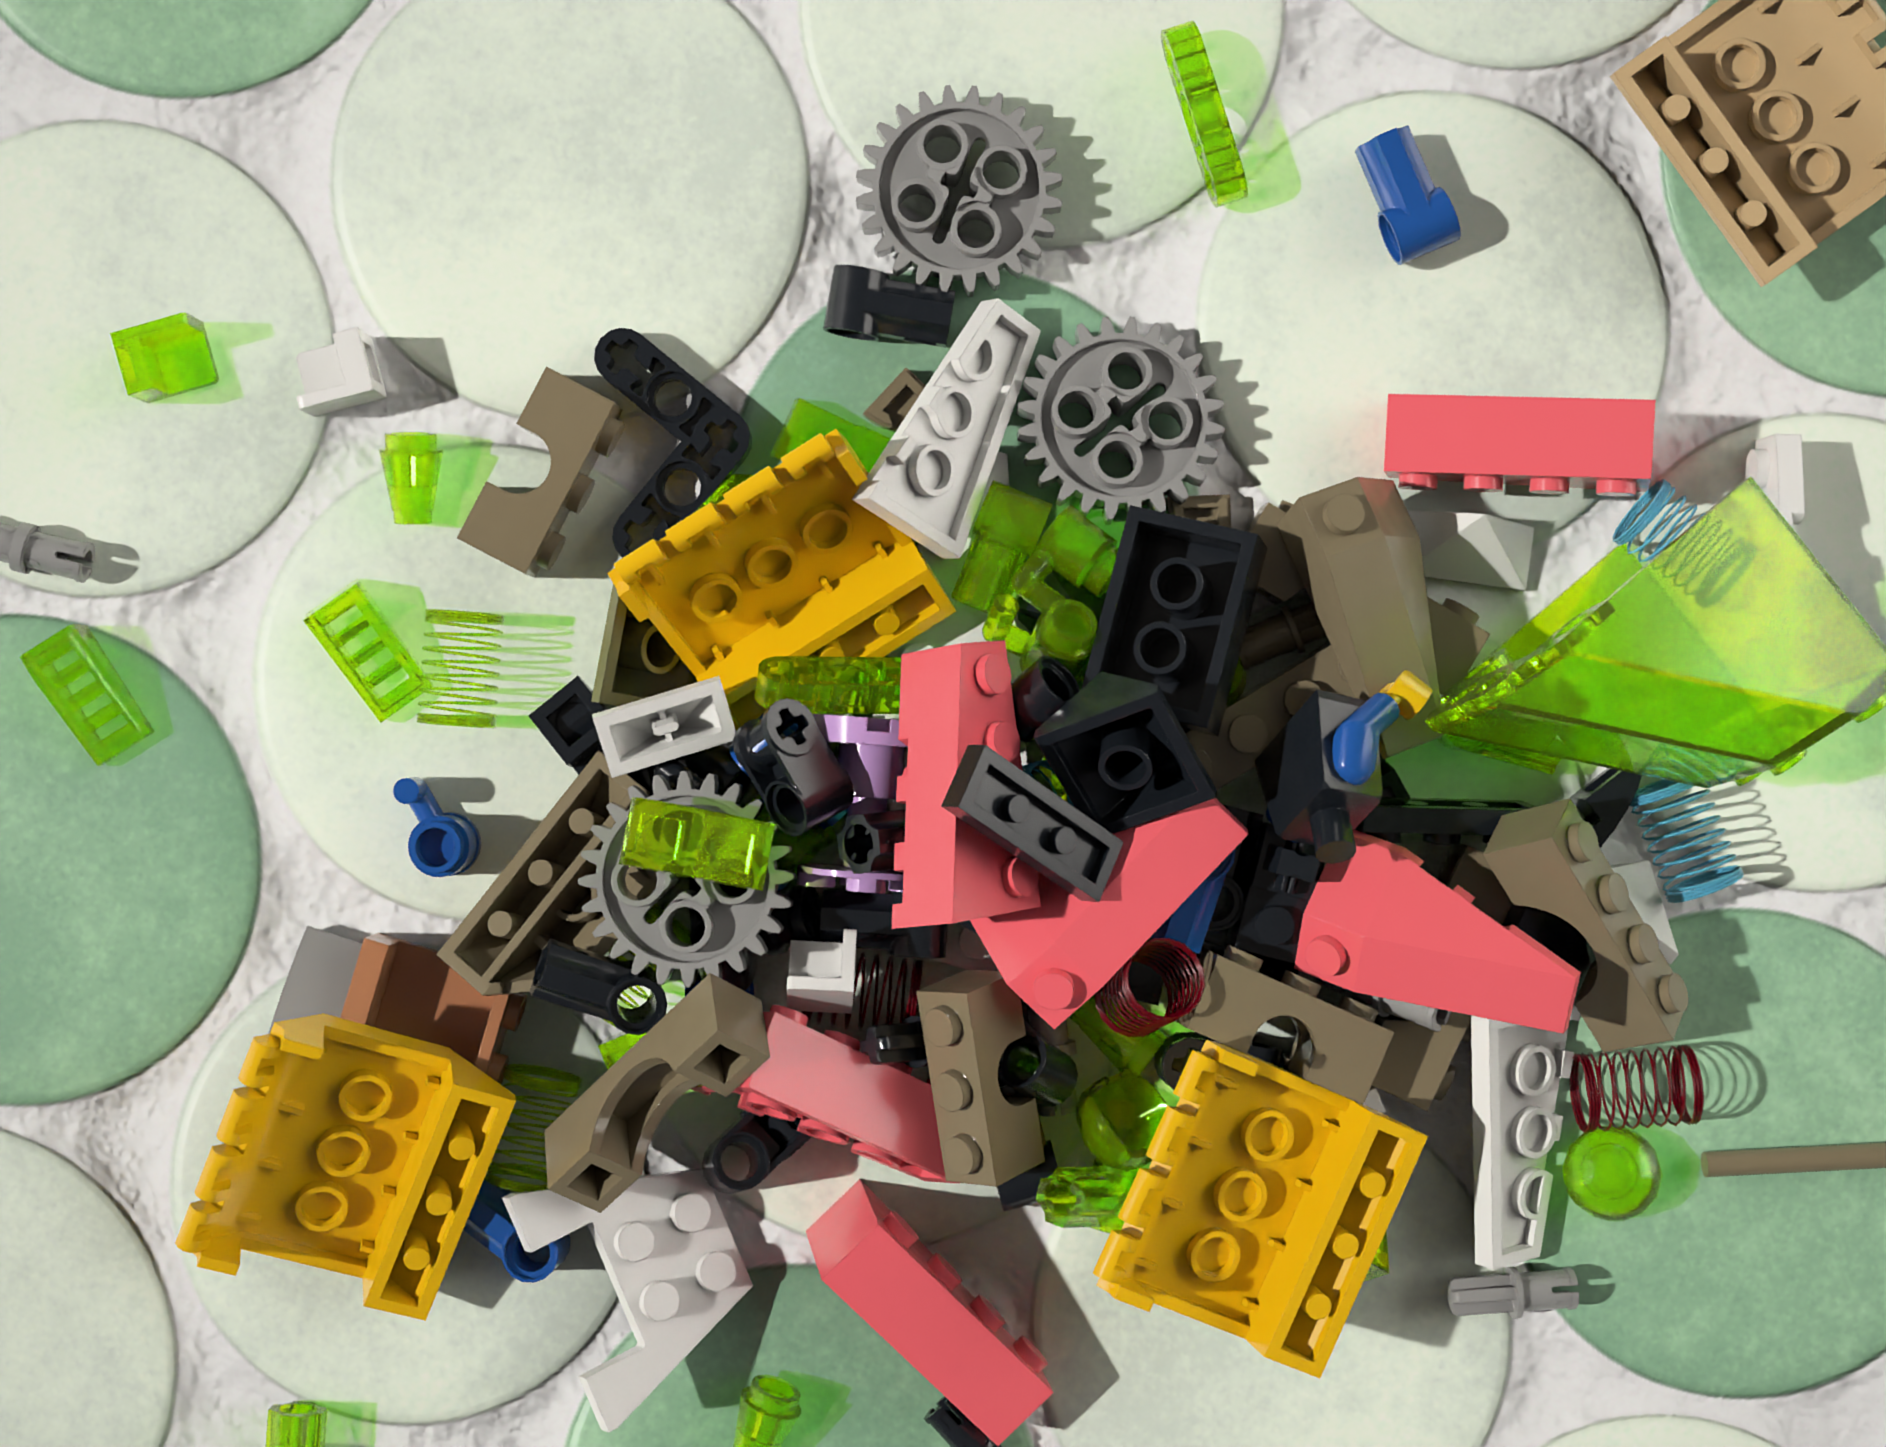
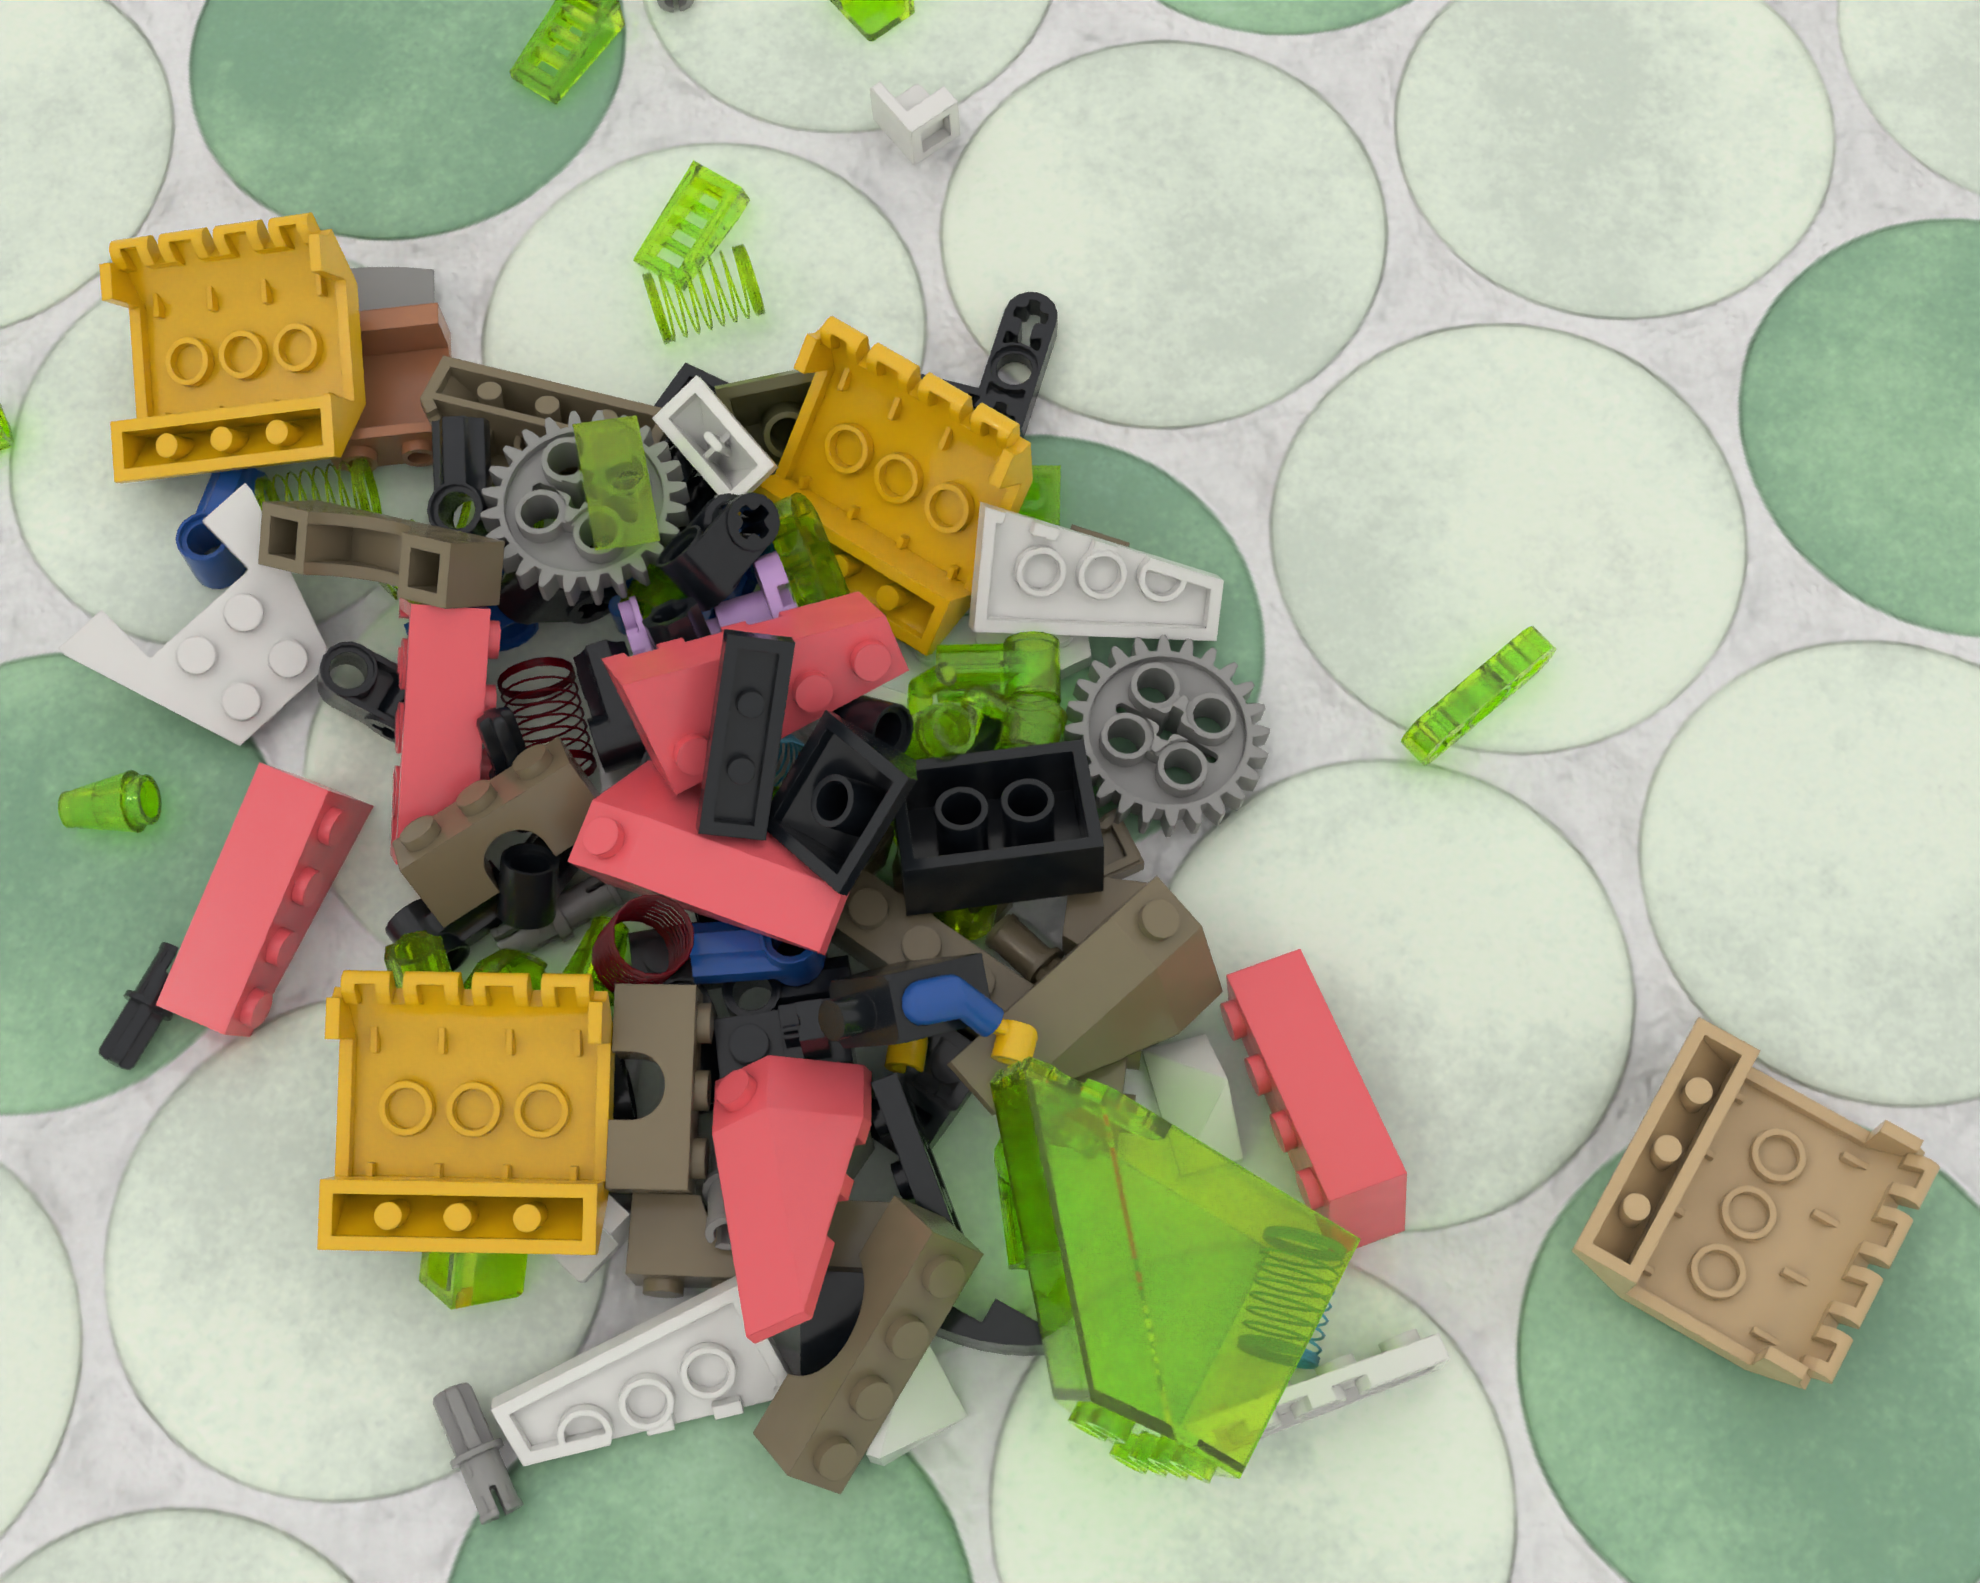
camera: 75 degrees right, 20 degrees down
clear neon green cone [379,432,444,524] -> none
blue piece [393,777,481,877] -> none
dark tan arch [457,366,625,578] -> none
black wheel [759,885,822,956] -> none
white panel [787,929,857,1014] -> none
black piece [823,264,955,348] -> none
light grey gear [856,85,1063,297] -> none
blue piece [1355,125,1461,265] -> none
clear neon green hair [1562,1124,1663,1222] -> none
dark red piece [1569,1045,1704,1133] -> none
medium azure piece [1630,769,1744,903] -> none

